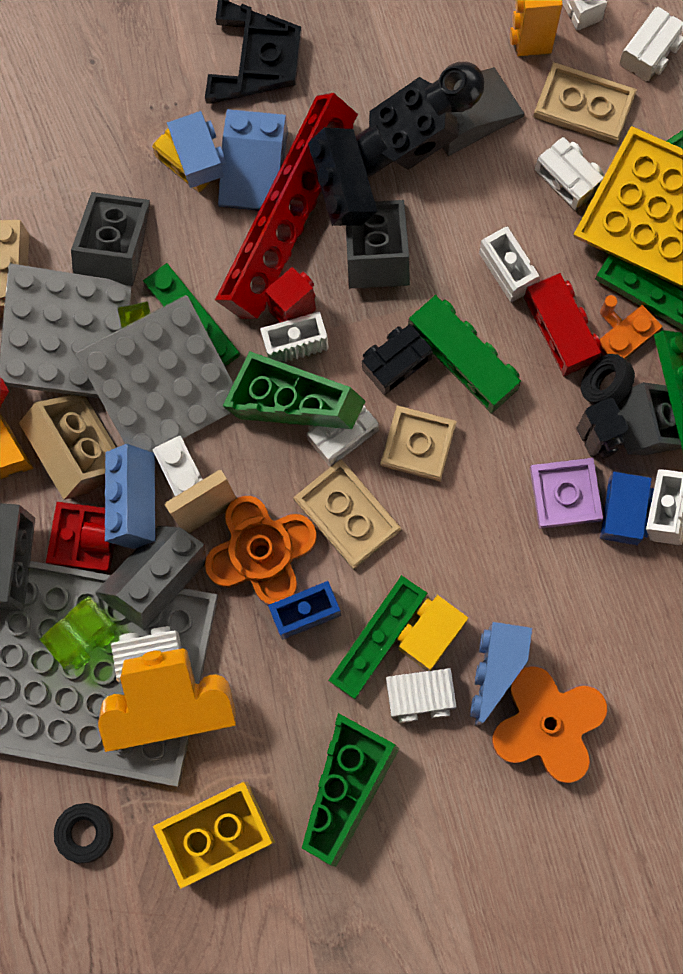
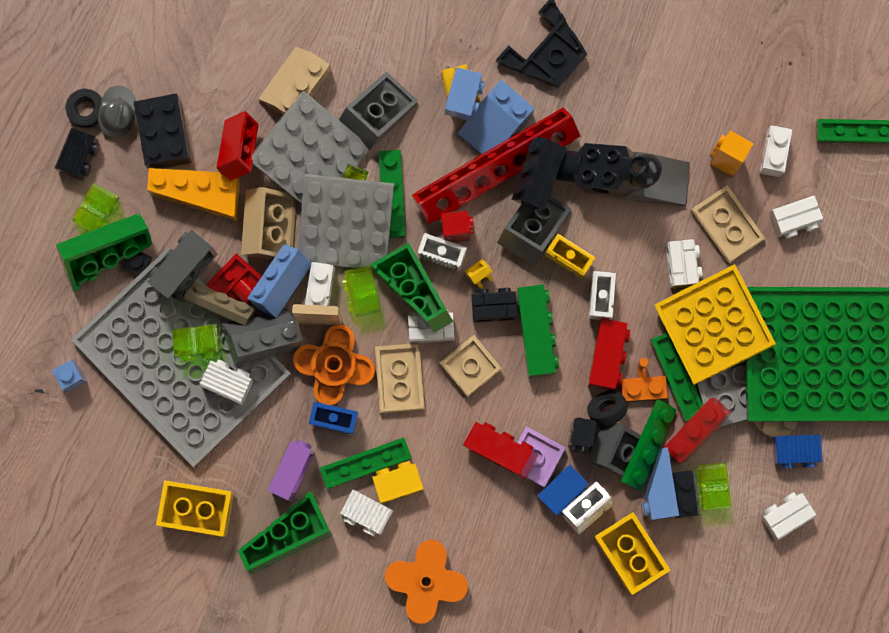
camera: 30 degrees right, 5 degrees up
black tyre [54,803,113,864] -> none
light orange brick [98,648,236,752] -> none
medium blue slope [470,622,532,726] -> none
none -> dark tan plate [184,282,255,326]
none -> medium lavender window [268,439,315,502]
none -> clear neon green brick [341,266,381,317]
none -> red brick [463,422,538,480]
none -> yellow tile [464,259,493,289]
none -> yellow brick [545,234,596,279]

